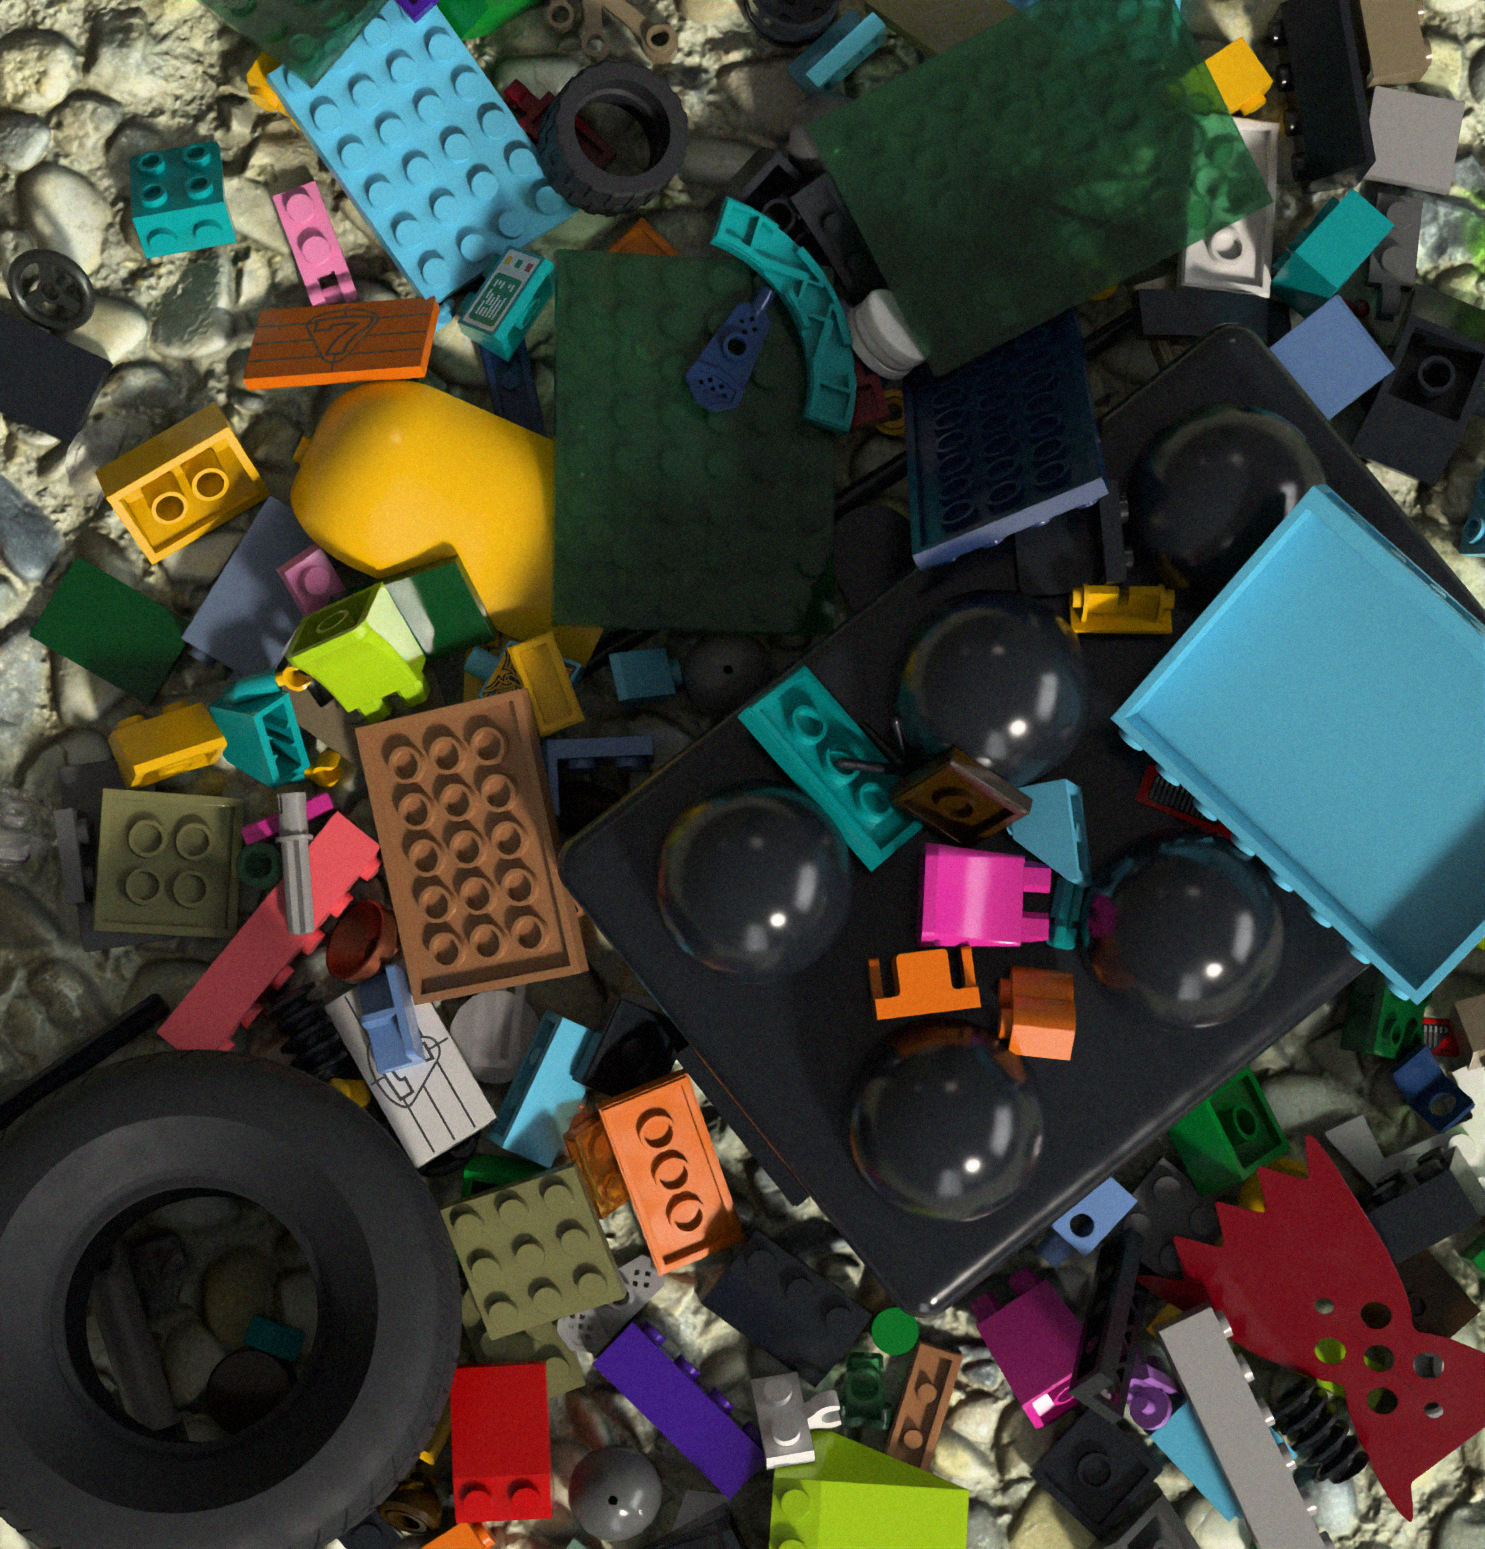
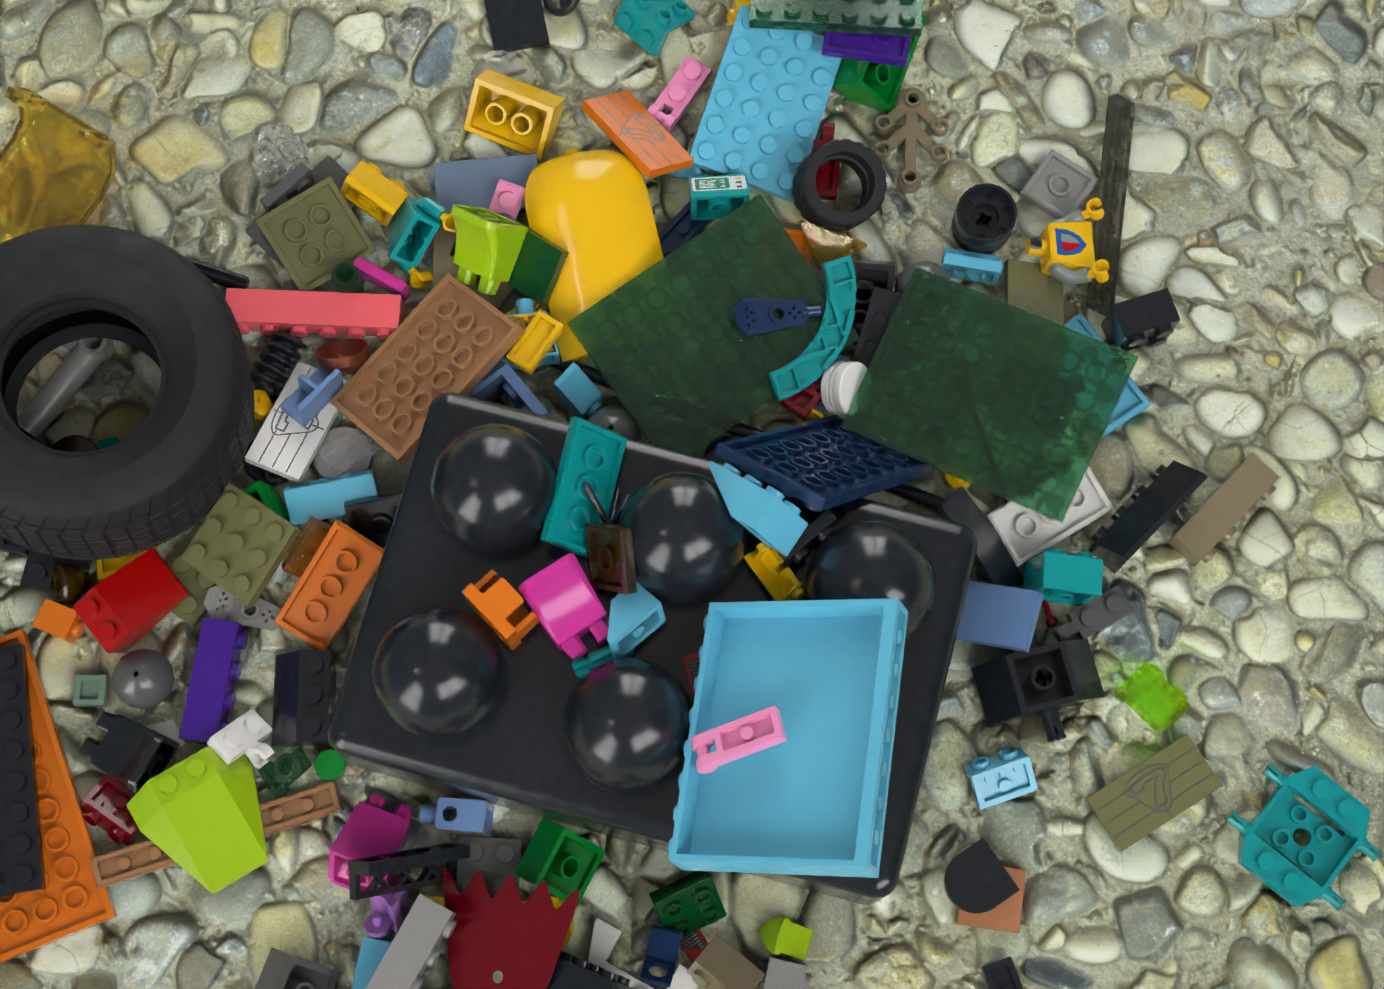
camera: 55 degrees right, 10 degrees down
dark green tile [29,556,191,707] -> none
light grey axle [275,792,315,935] -> none
orange brick [997,965,1076,1061] -> none
black plate [1027,1406,1164,1540] -> none
yellow slope [1159,36,1273,117] -> none
light grey tile [1363,85,1465,195] -> none
none -> bright pink plate [691,705,787,774]
none -> medium azure slope [708,461,808,557]
none -> clear yellow tile [798,220,867,271]

